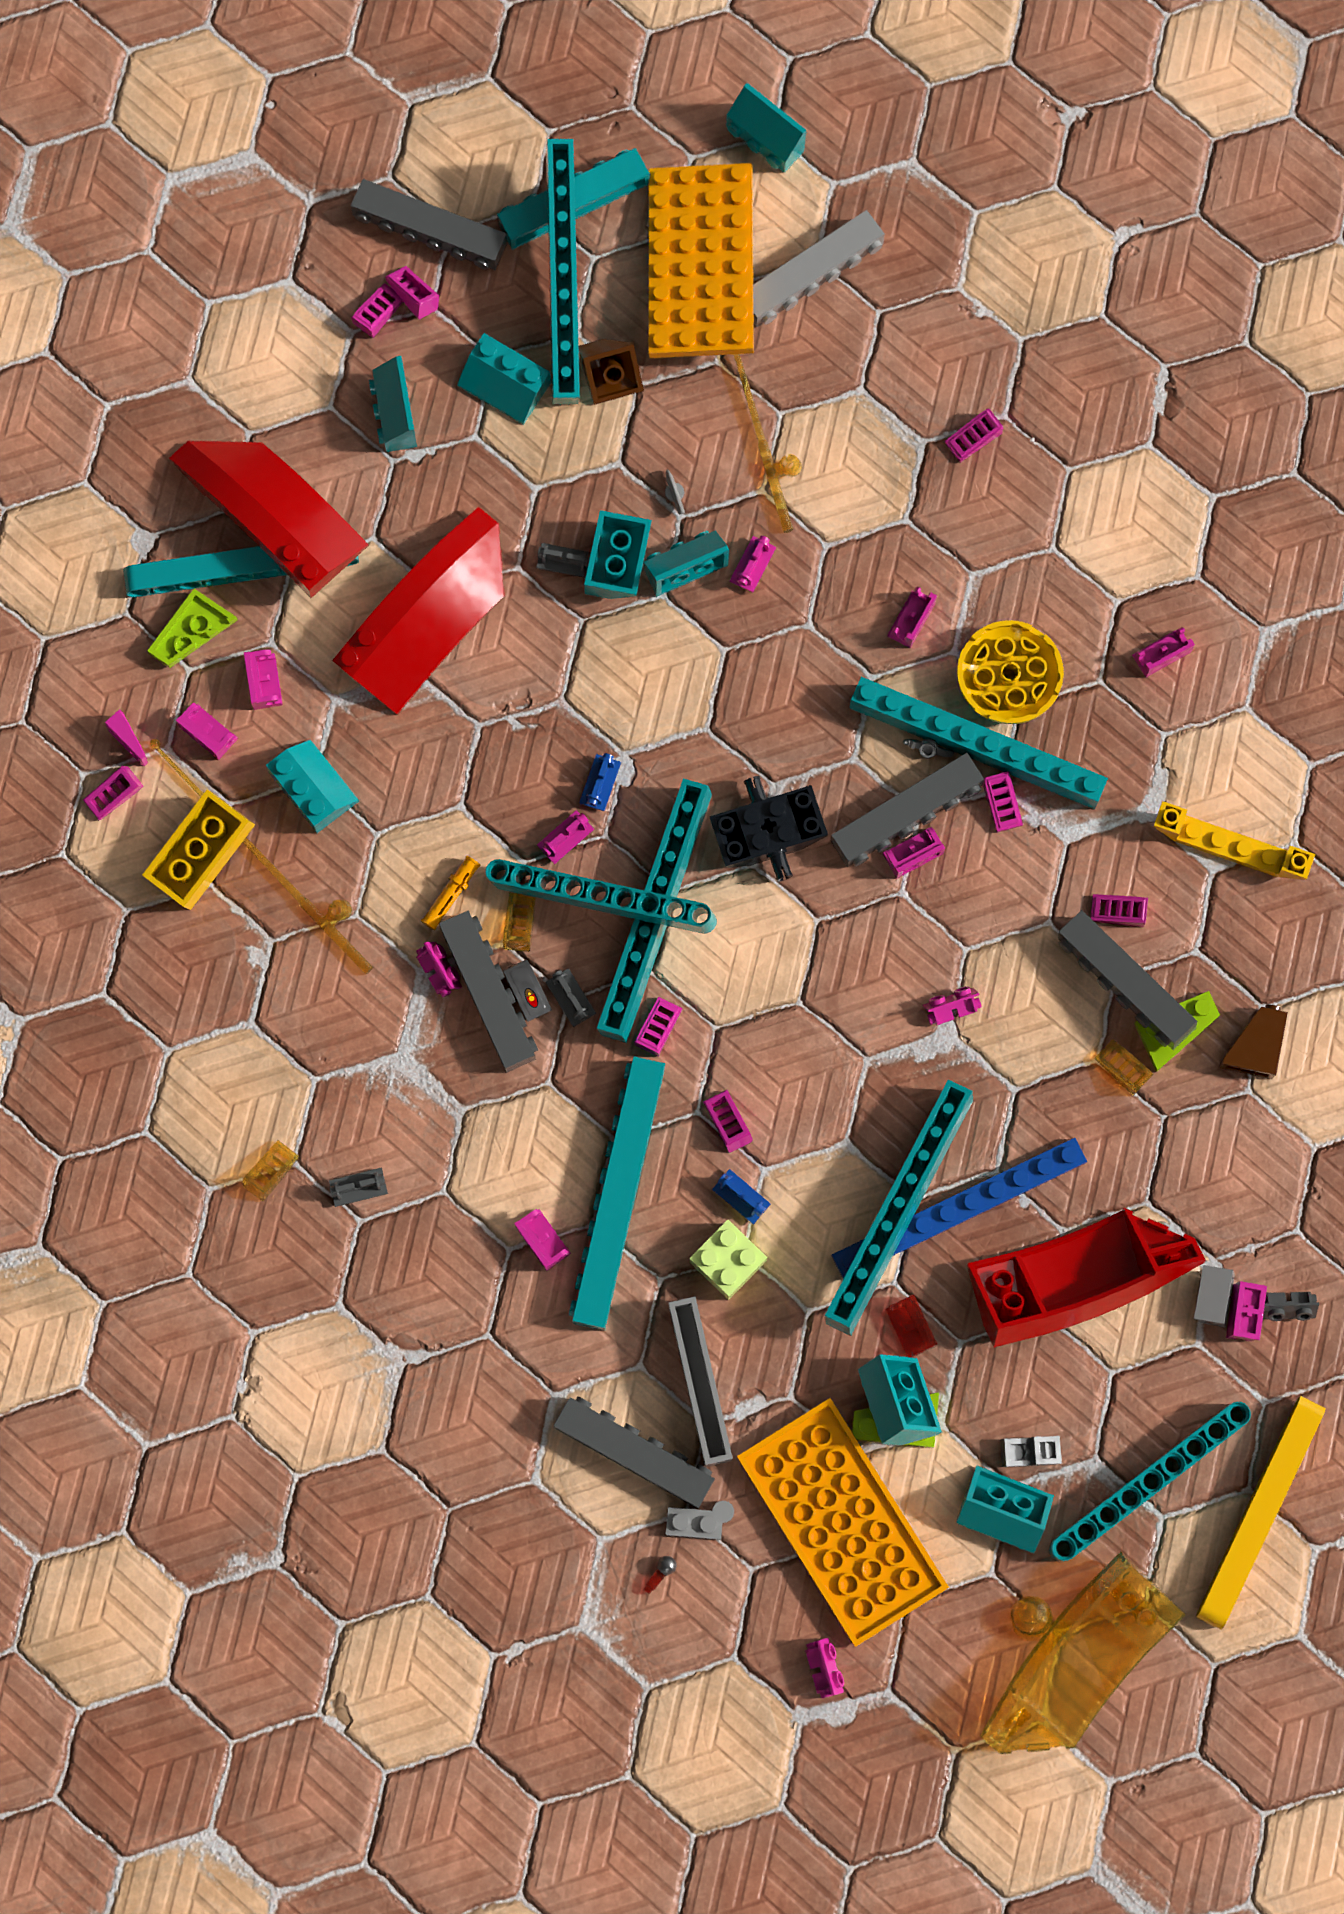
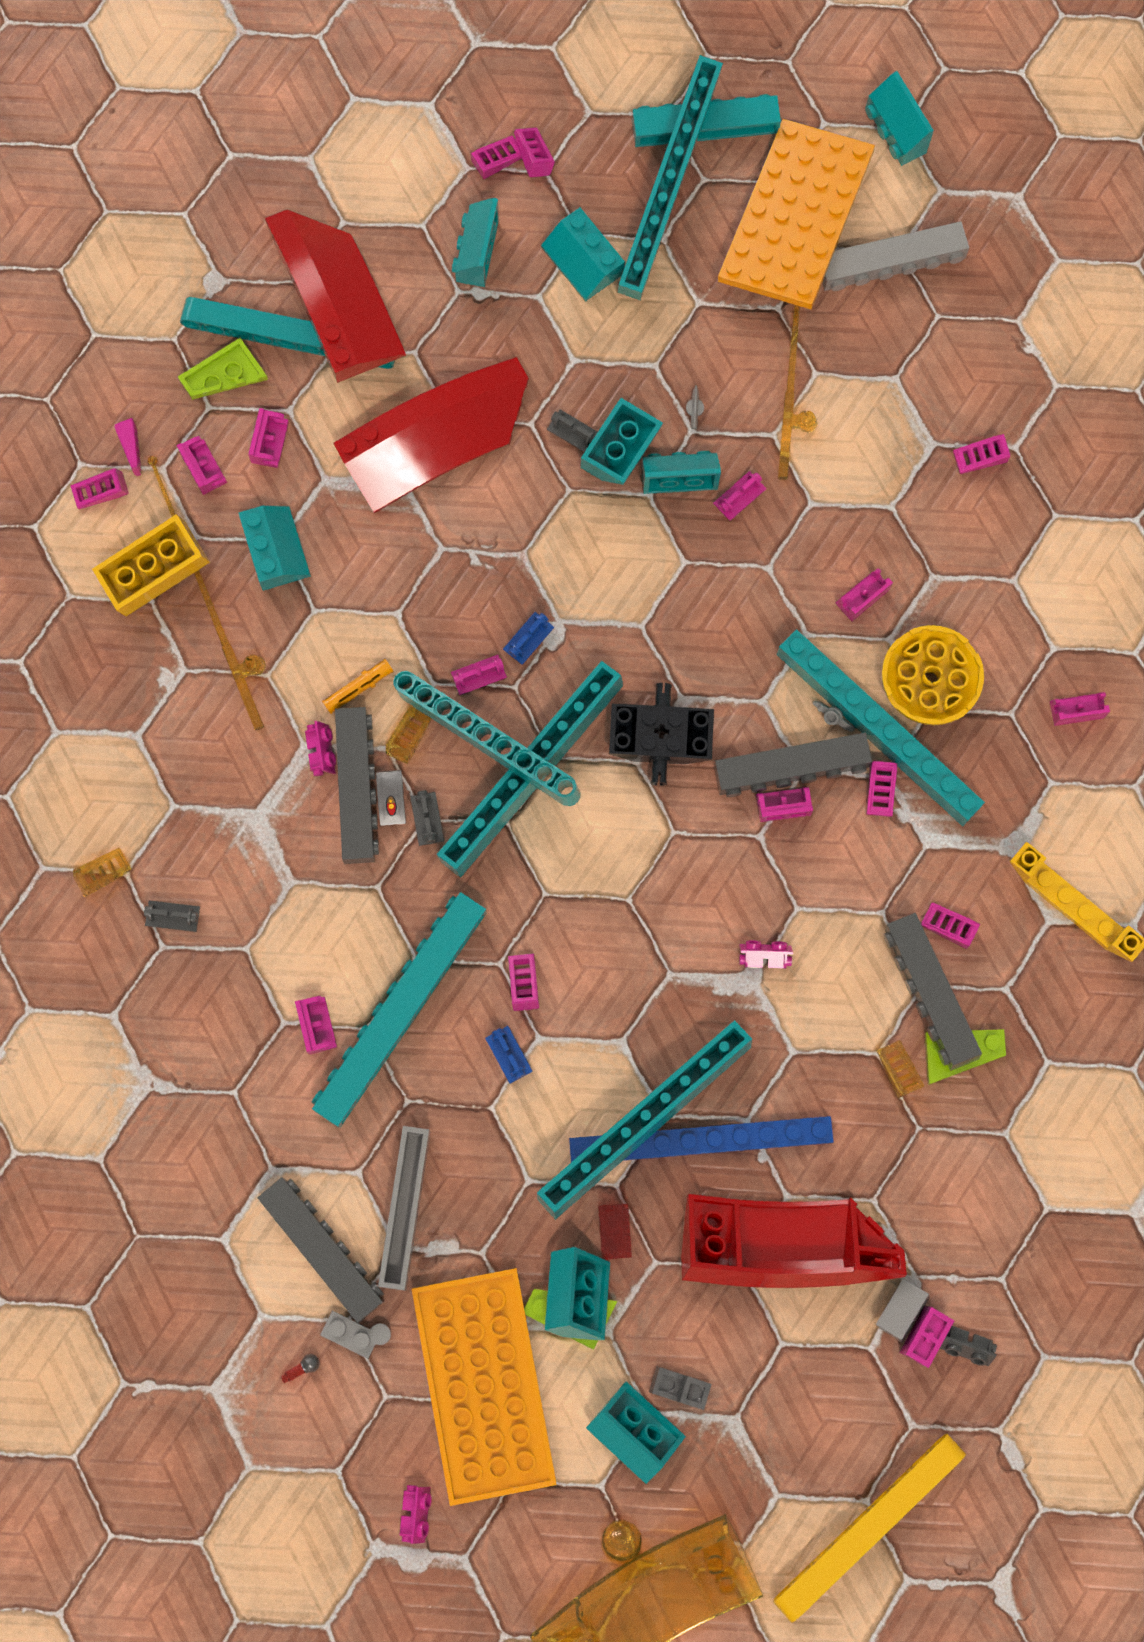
camera: 20 degrees right, 0 degrees up
dark grey brick [351,179,507,271] -> none
reddish brown slope [579,339,644,405] -> none
dark pink slope [634,997,683,1057] -> none
yellowish green brick [689,1220,767,1300] -> none
teal beam [1049,1402,1251,1562] -> none
reddish brown slope [1219,1004,1288,1079] -> none

